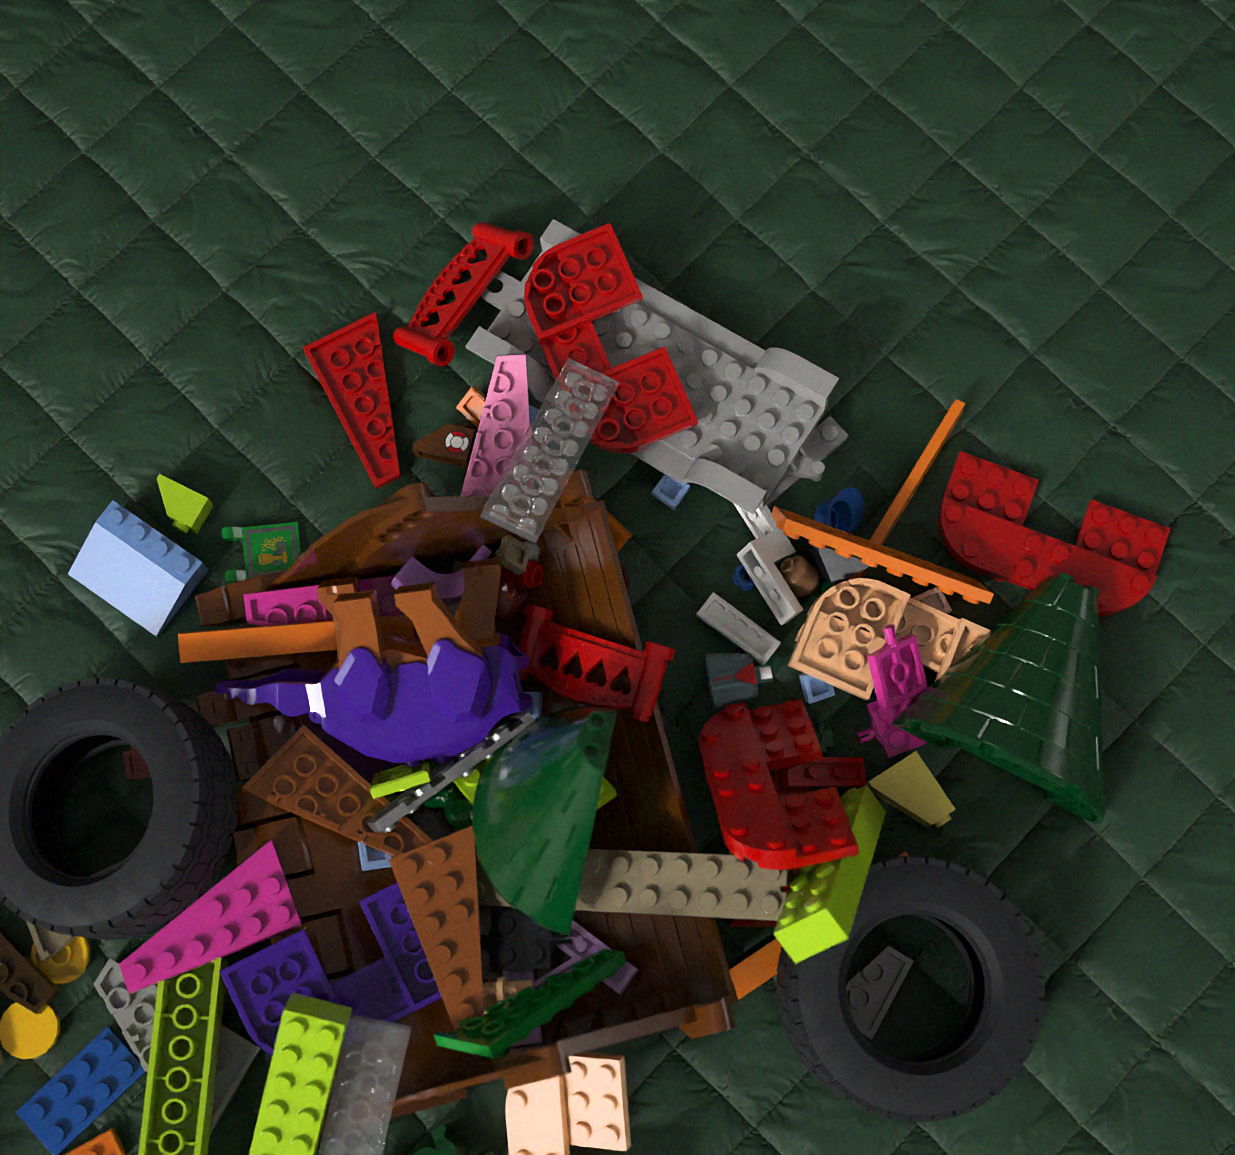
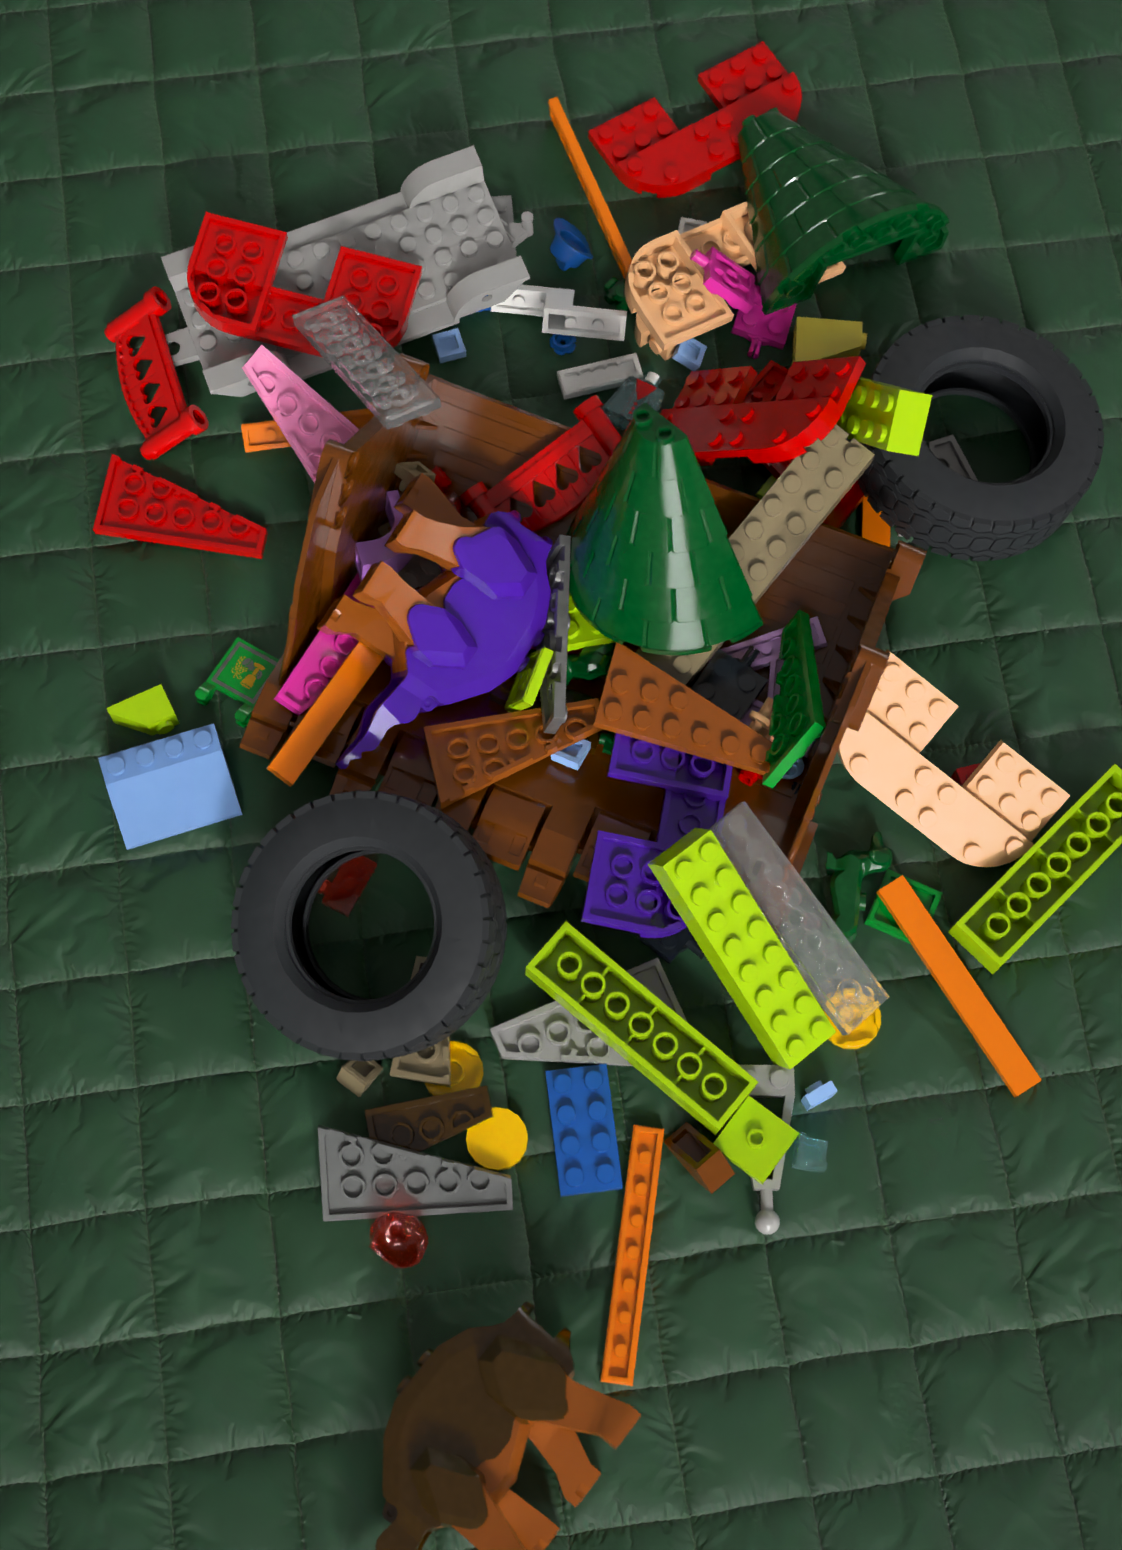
camera: 55 degrees left, 5 degrees down
dark pink wing [119,840,303,994] -> none
reddish brown slope [412,423,476,469] -> none
orange plate [770,506,994,605] -> none
medium nougat head [779,556,820,597] -> none
black slope [800,536,869,585] -> none

